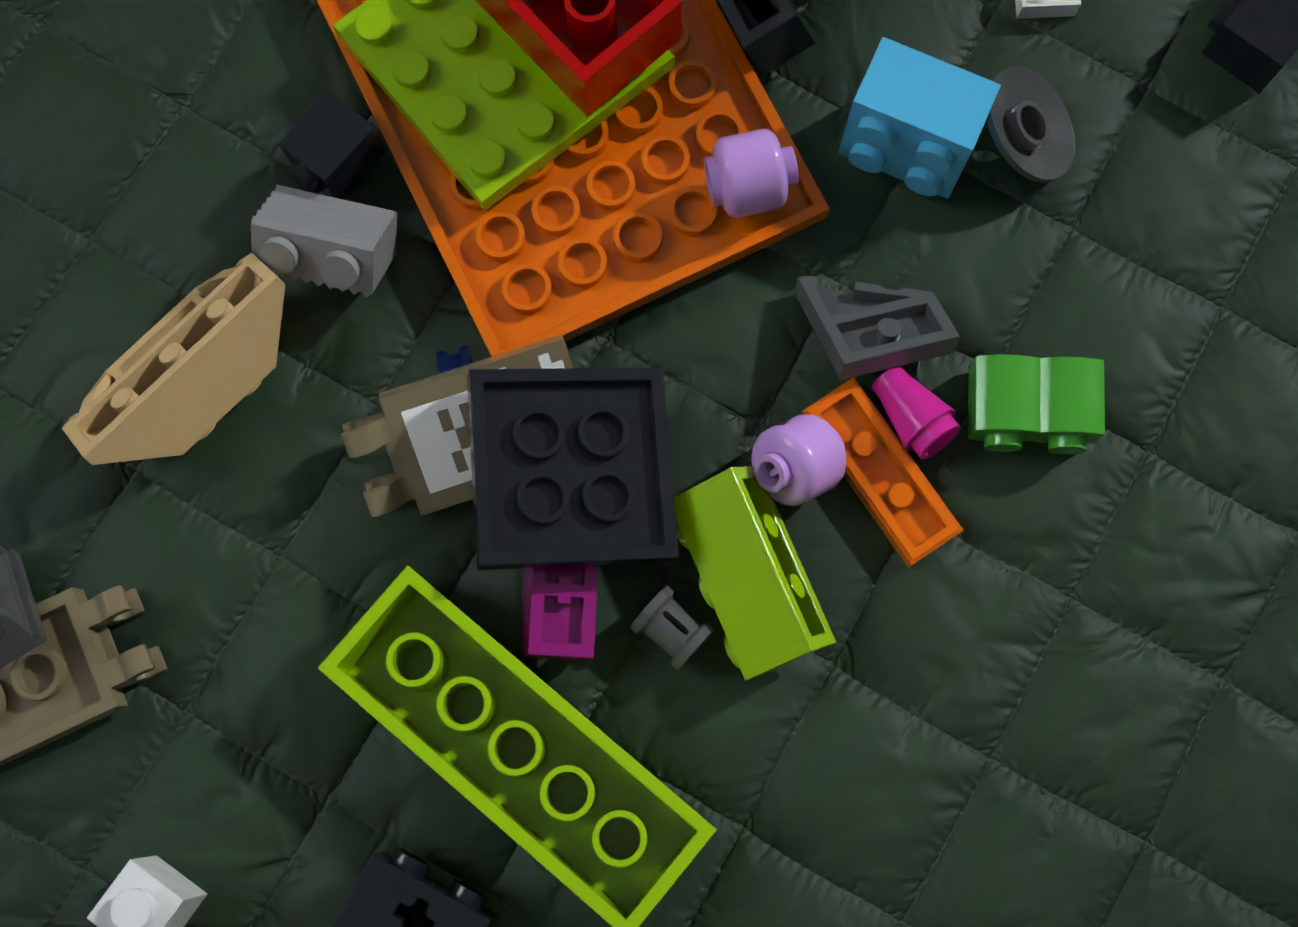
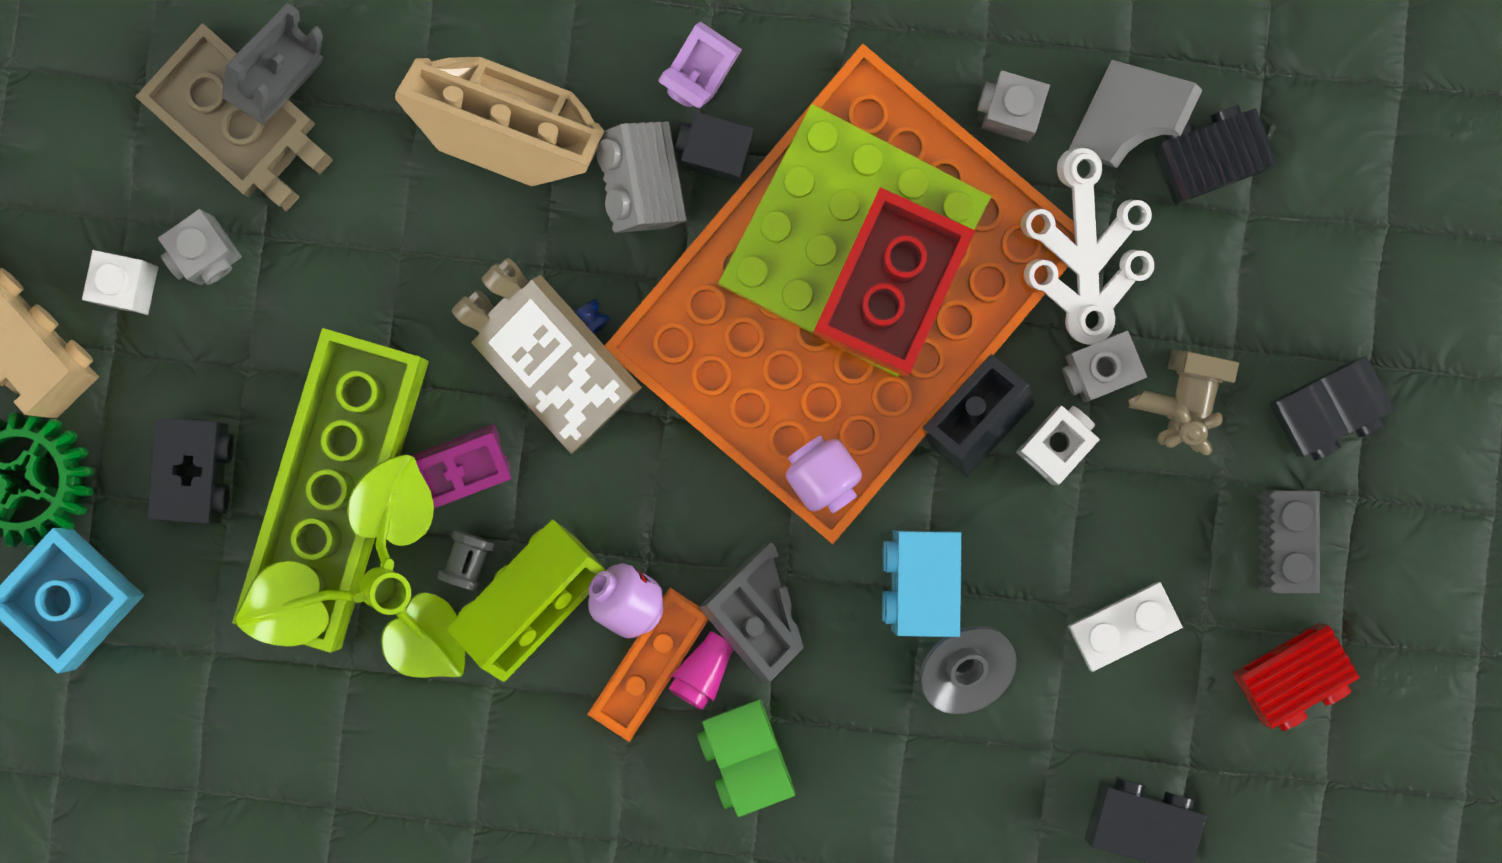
camera: 65 degrees right, 10 degrees up
black plate [467,367,679,570] -> none
none -> light grey brick [158,209,242,286]
none -> lime plant [235,455,465,678]
none -> lavender bracket [658,22,742,108]

